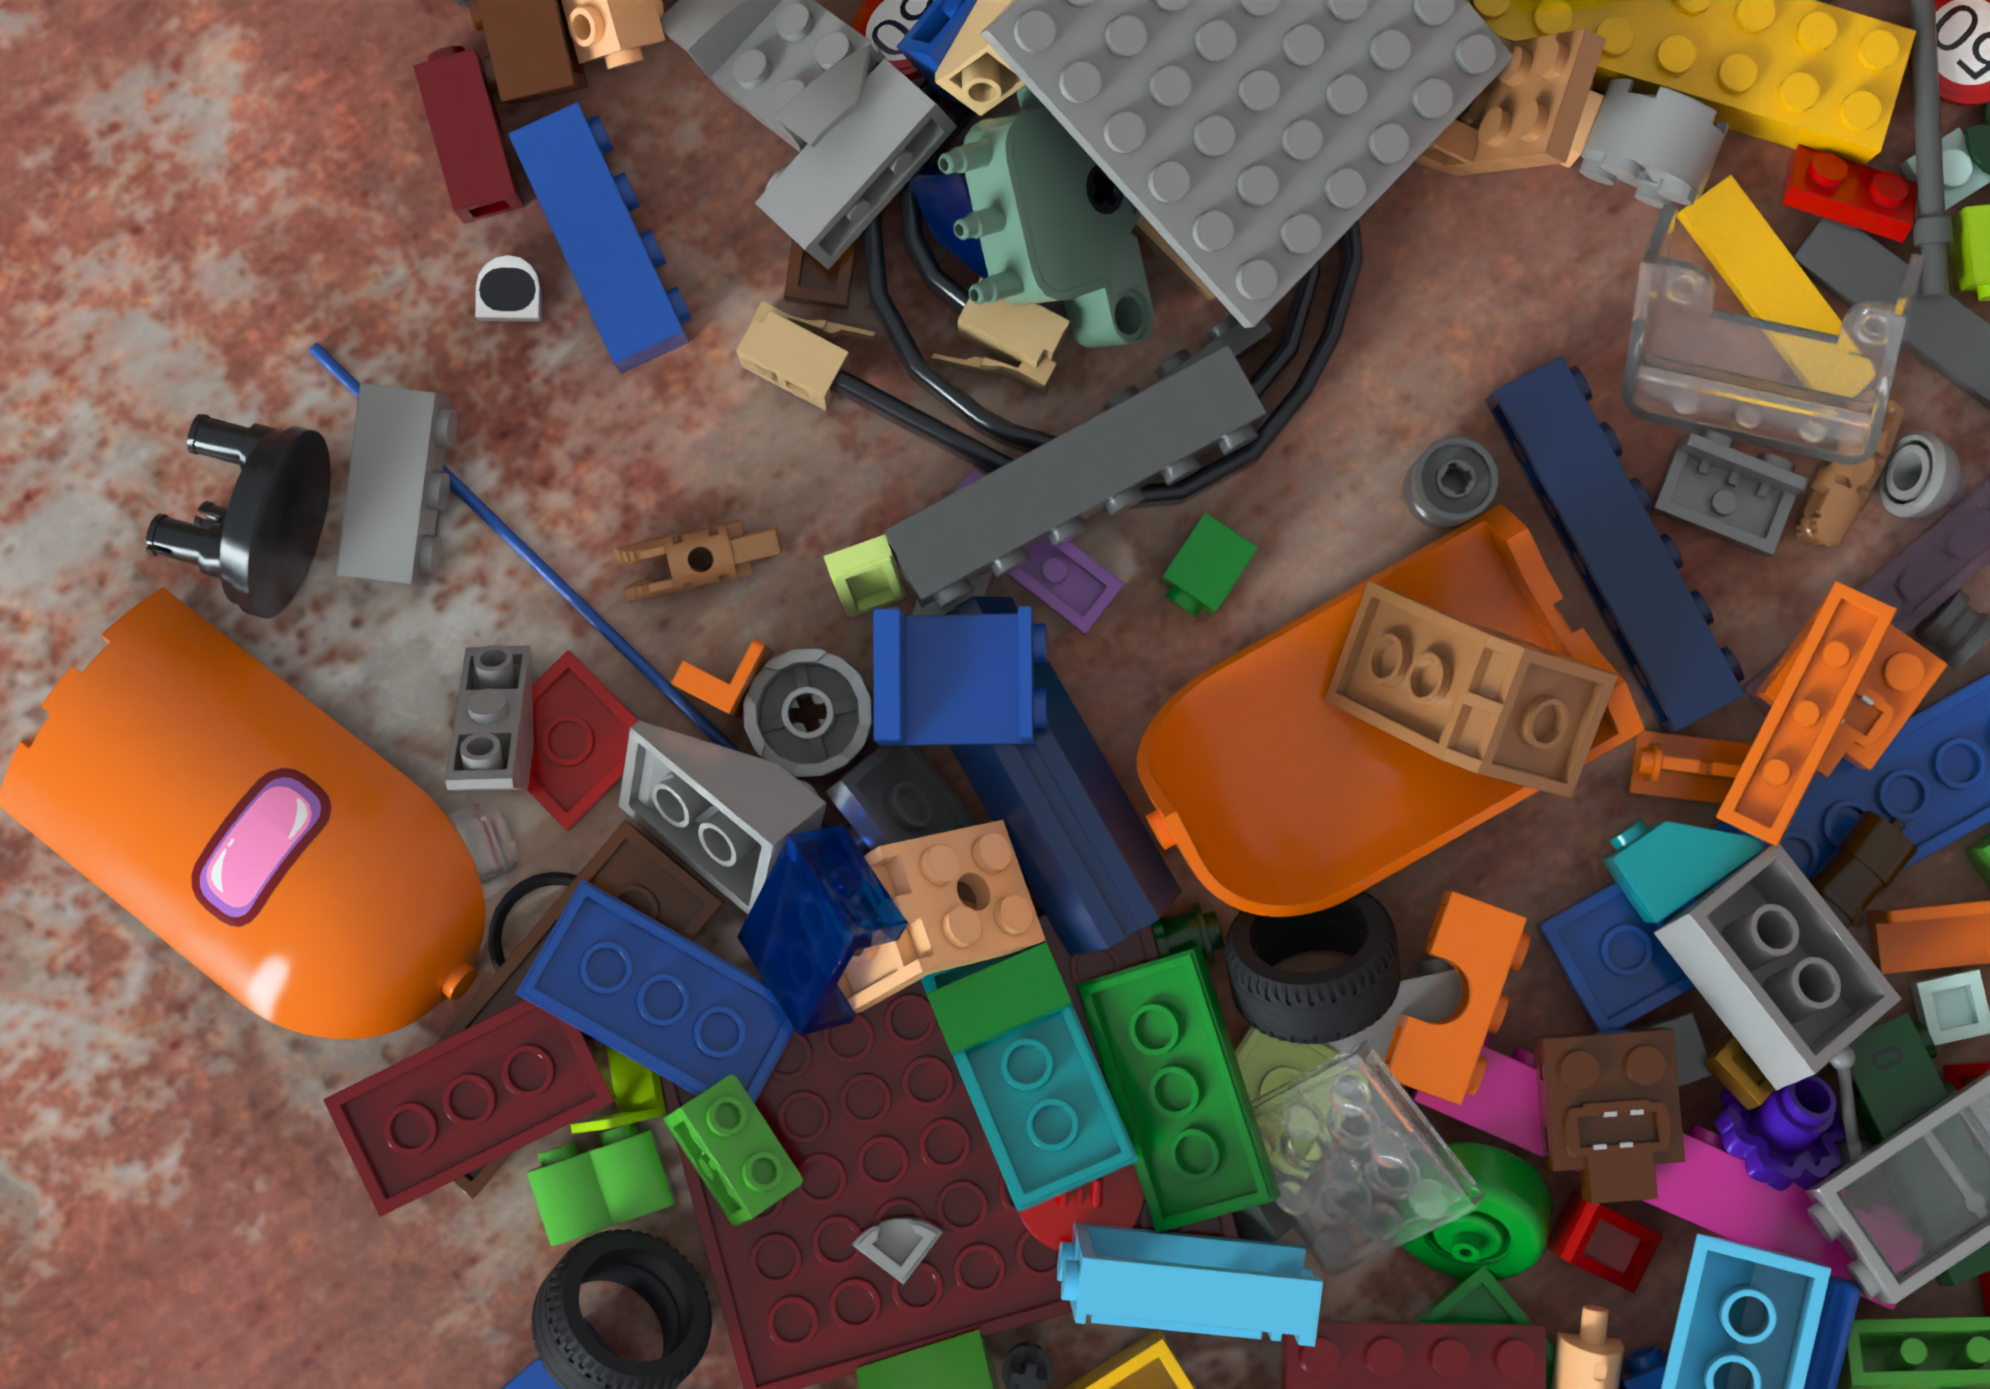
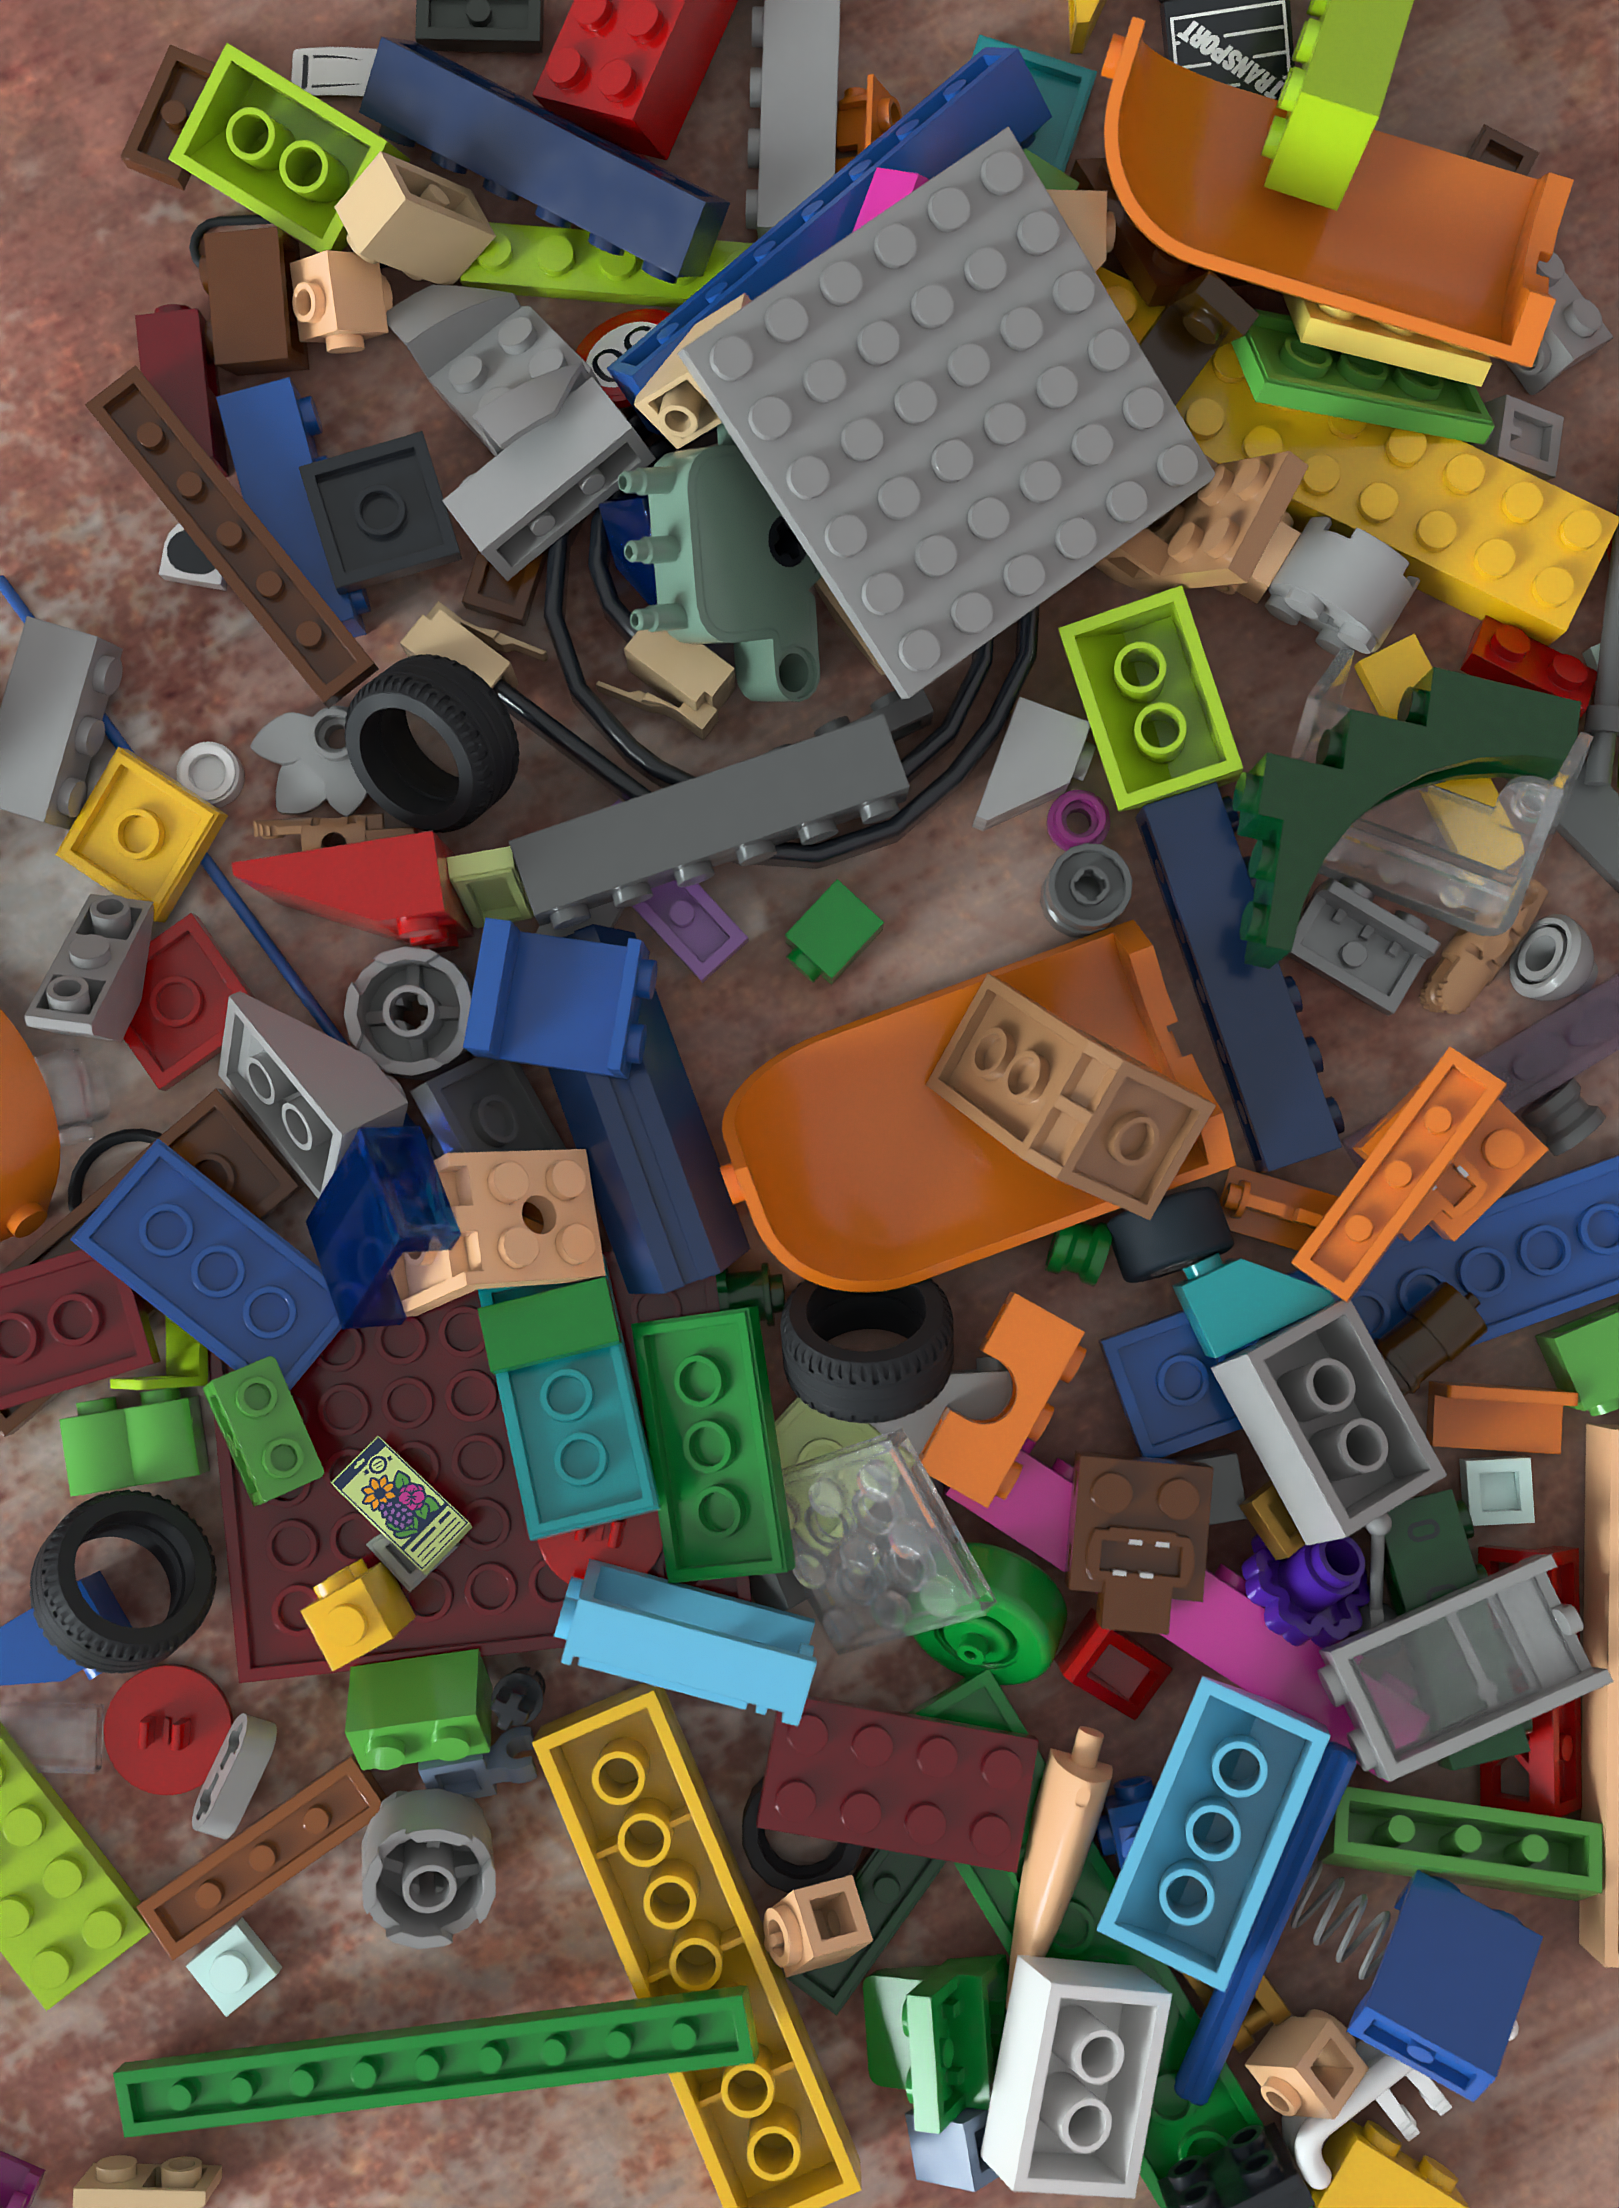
camera: 15 degrees right, 0 degrees up
orange panel [671,638,774,720] -> none
none -> yellow plate [55,747,228,923]
none -> reddish brown plate [85,365,379,709]
none -> white tile [176,742,245,808]
none -> red slope [231,831,474,953]
none -> light grey plate [251,706,368,817]
none -> black tile [299,431,462,595]
none -> yellow brick [301,1559,416,1671]
none -> tile [331,1436,473,1576]
none -> black tyre [344,654,520,833]
none -> light grey slope [972,697,1096,831]
none -> green wheel [1044,1222,1112,1287]
none -> magenta plate [1046,790,1111,851]
none -> lime slope [1058,585,1243,812]
none -> black wheel [1107,1187,1234,1283]
none -> dark green arch [1233,667,1581,969]

